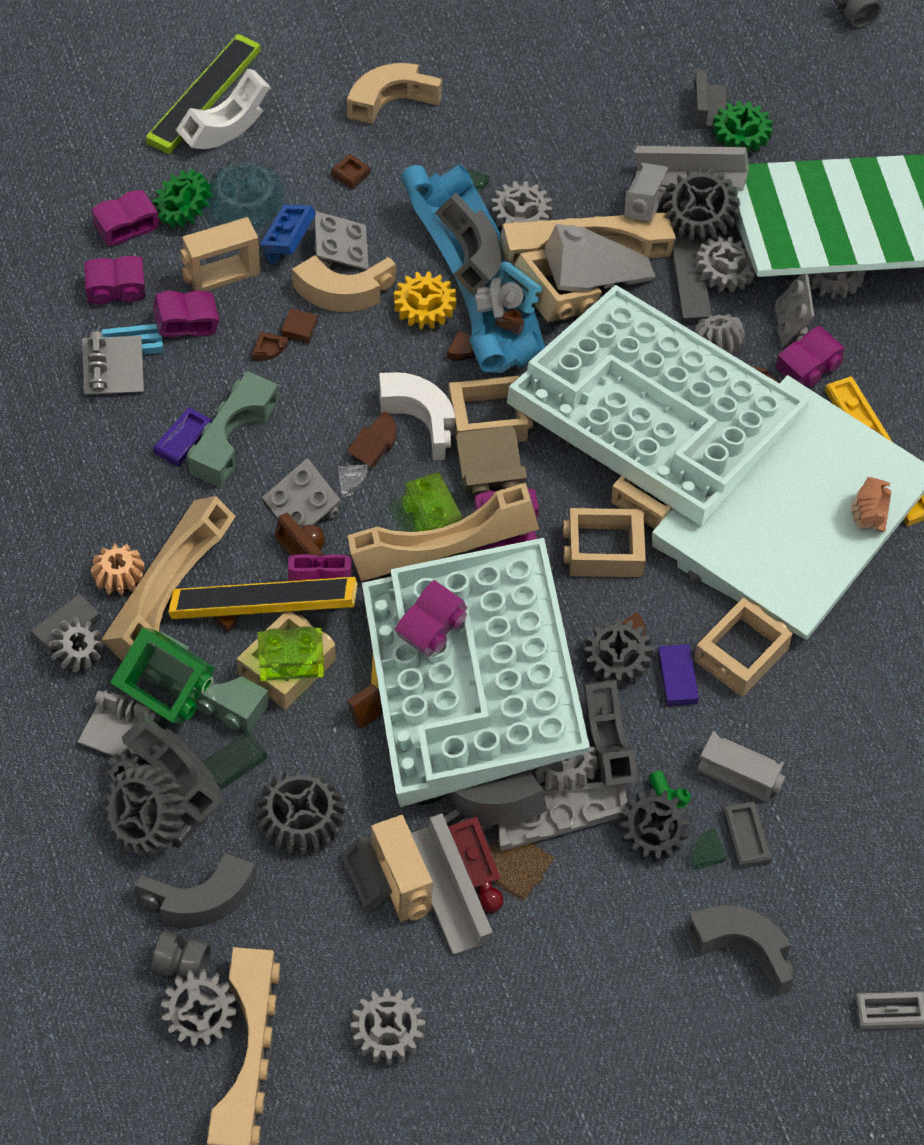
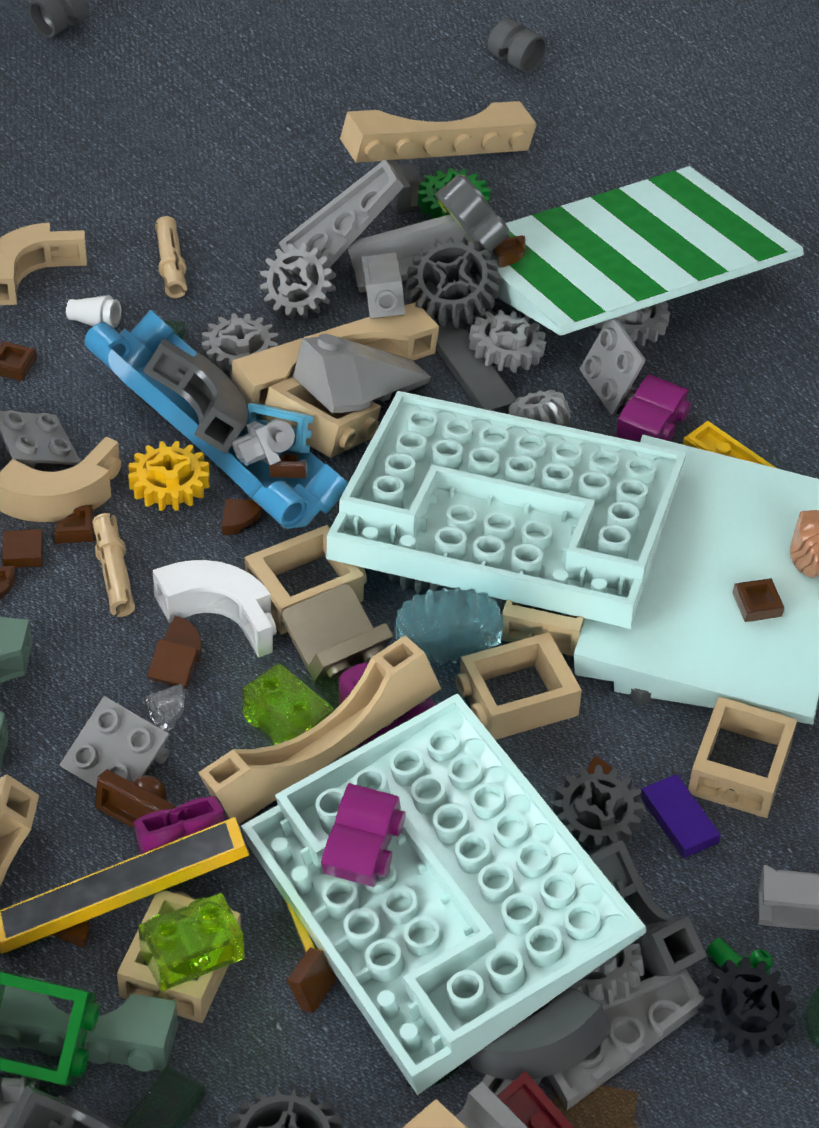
camera: 20 degrees left, 10 degrees down
none -> reddish brown tile [55,505,94,544]
none -> white cone [66,295,121,328]
none -> tan pin [92,513,135,617]
none -> tan pin [155,216,187,298]
none -> light grey gear [259,242,336,319]
none -> light grey wing [279,159,404,286]
none -> tan arch [340,101,537,163]
none -> clear light blue gear [395,587,504,666]
none -> dark grey animal [436,175,510,252]
none -> reddish brown tile [492,235,526,268]
none -> reddish brown tile [732,578,784,622]

